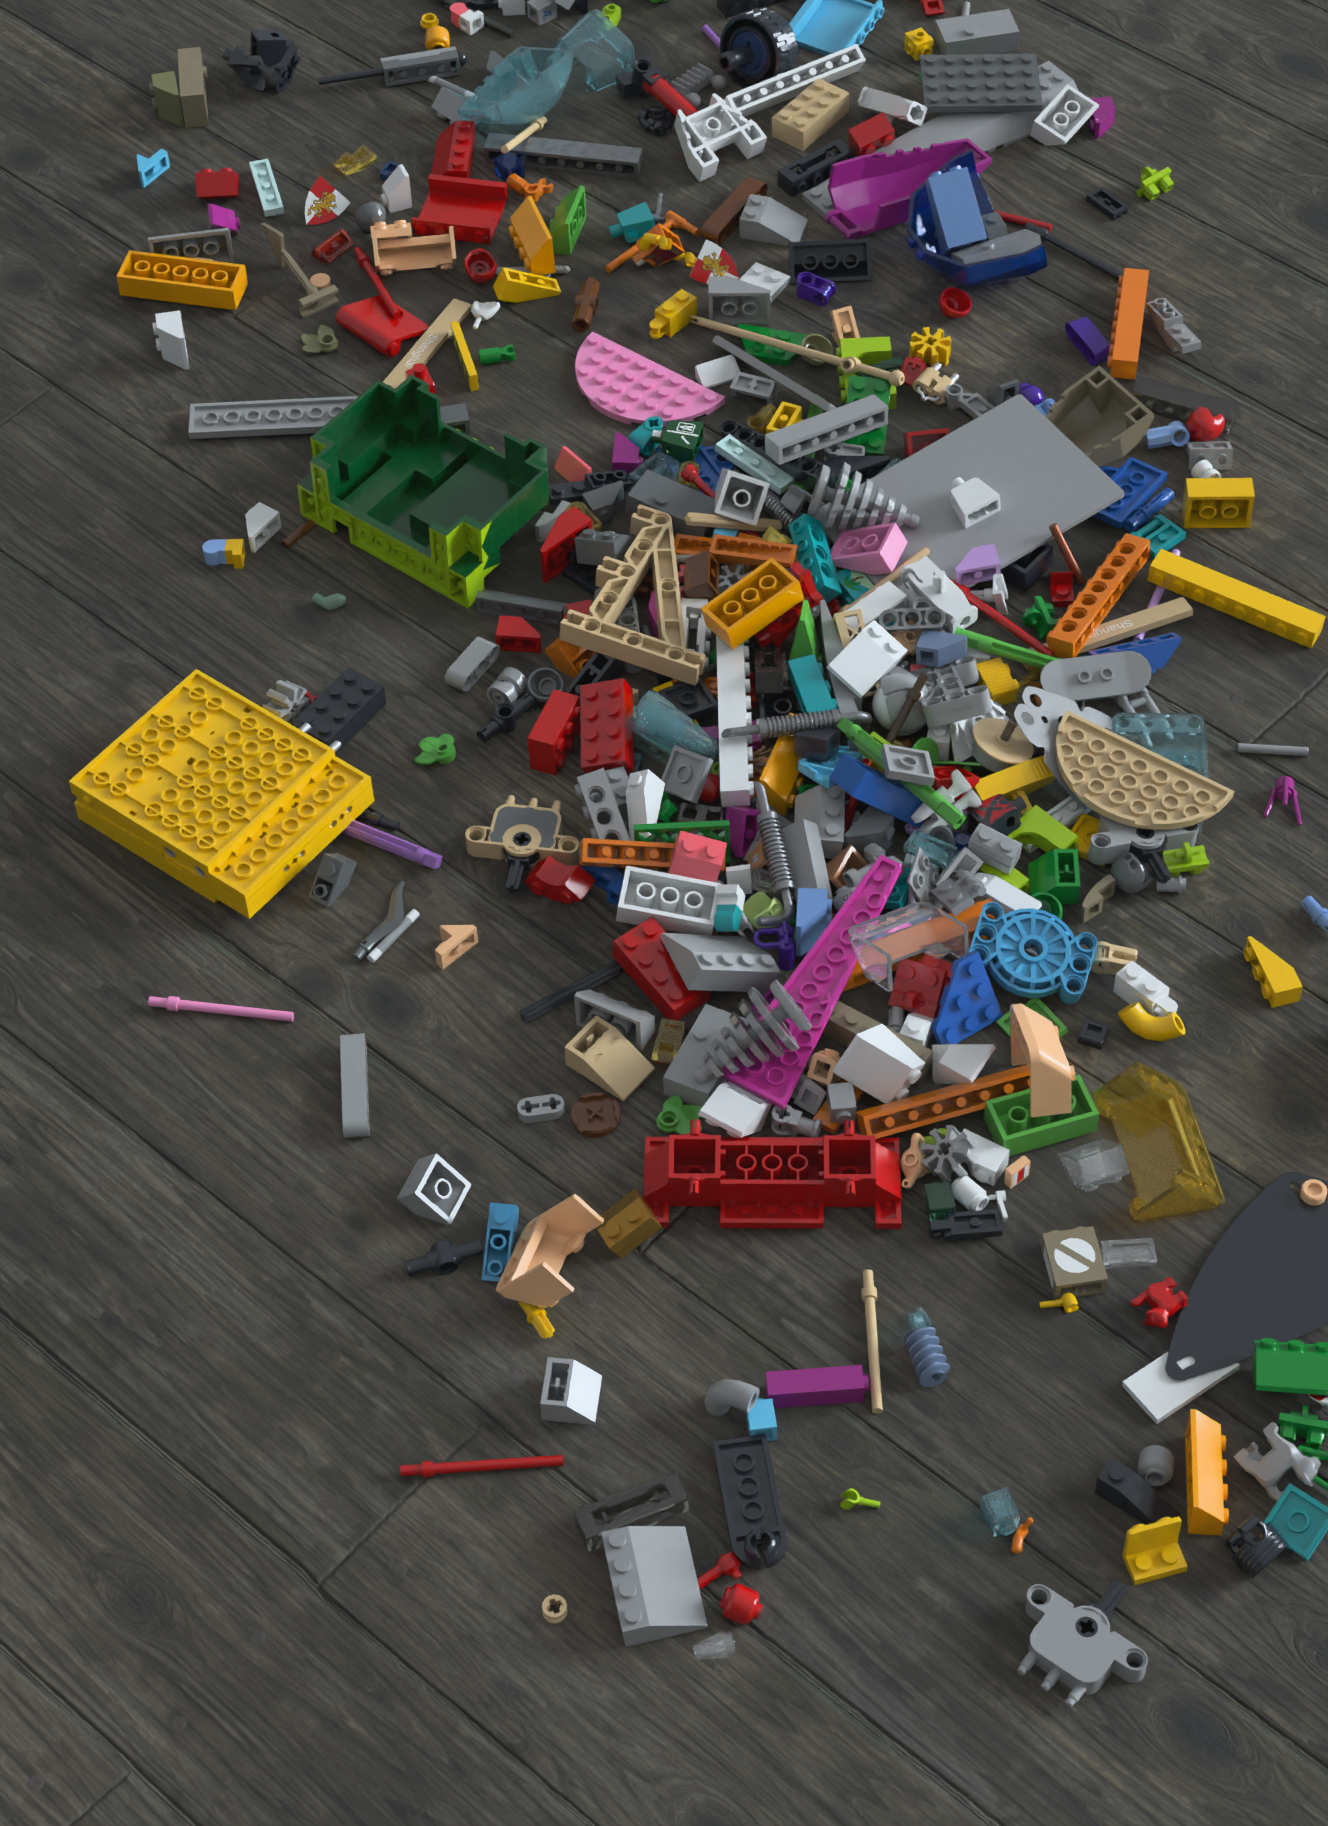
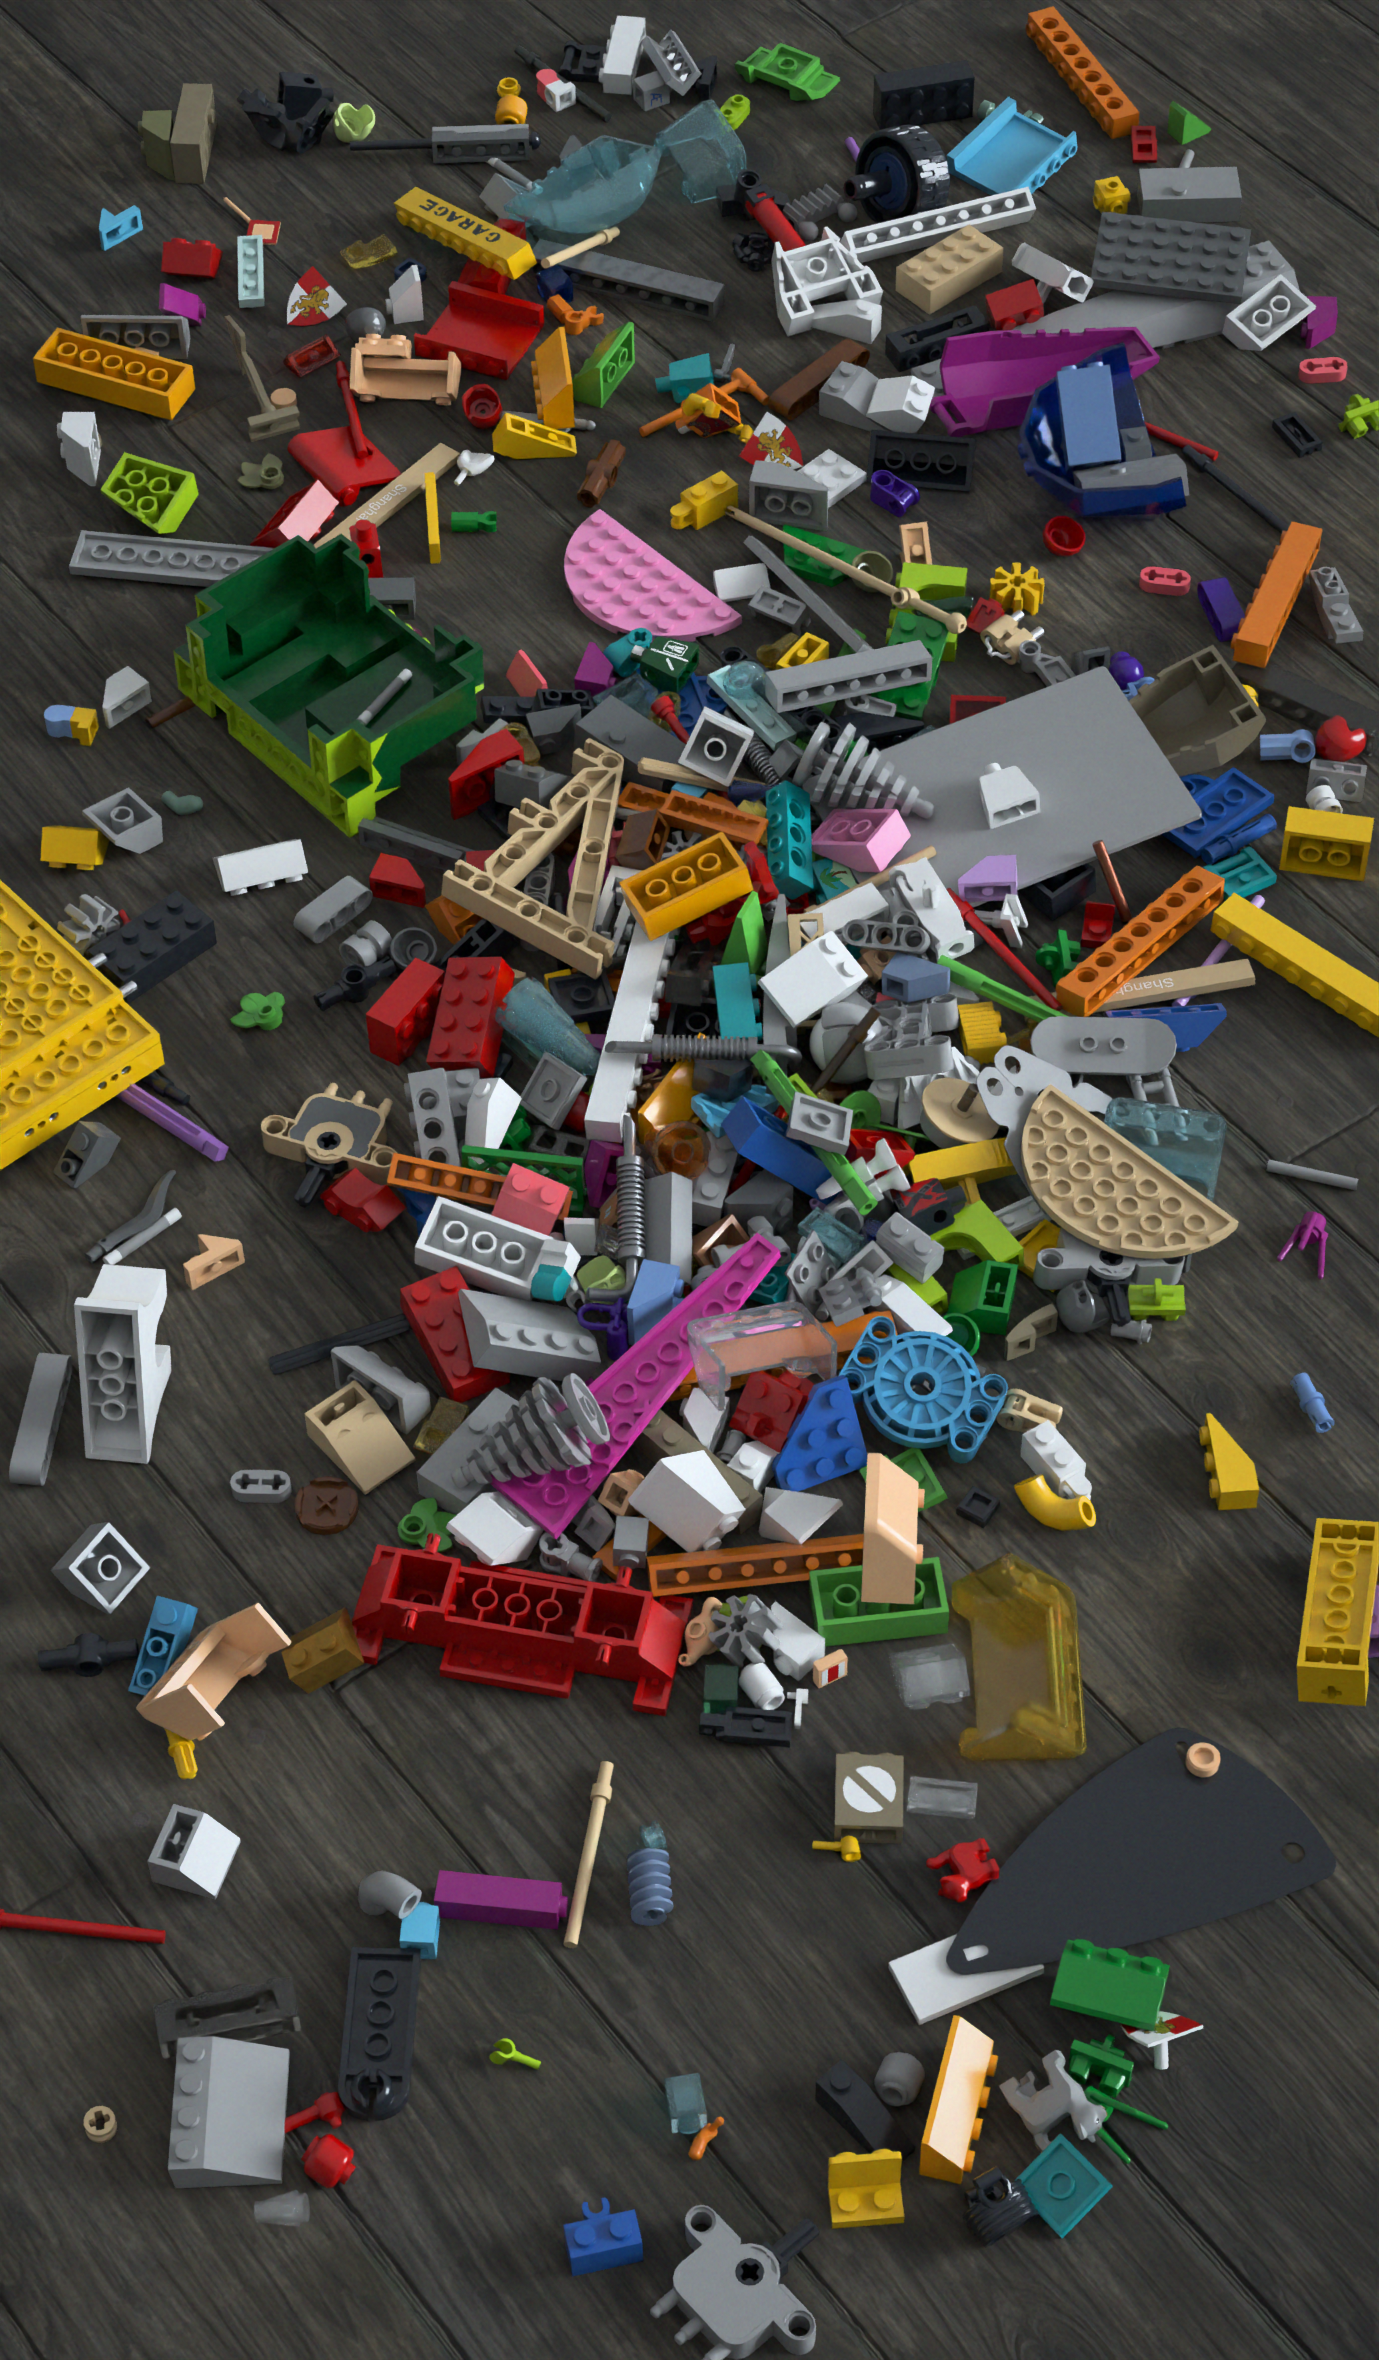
camera: 10 degrees right, 0 degrees up
none -> yellow slope [40,826,109,870]
none -> white piece [74,1264,171,1464]
none -> light grey slope [82,787,163,854]
none -> lime wedge [101,452,199,534]
none -> white slope [213,839,308,896]
none -> piece [223,197,281,245]
none -> slope [250,480,339,548]
none -> yellowish green helmet [333,103,375,143]
none -> light grey bar [356,669,412,726]
none -> yellow brick [394,187,537,280]
none -> blue brick [563,2198,643,2277]
none -> clear orange cone [644,1121,711,1180]
none -> white slope [679,1387,730,1453]
none -> clear light blue piece [723,661,766,700]
none -> clear blue cone [728,780,779,807]
none -> white slope [811,299,882,344]
none -> white slope [866,376,935,433]
none -> coral beam [1139,567,1191,596]
none -> coral beam [1298,357,1347,384]

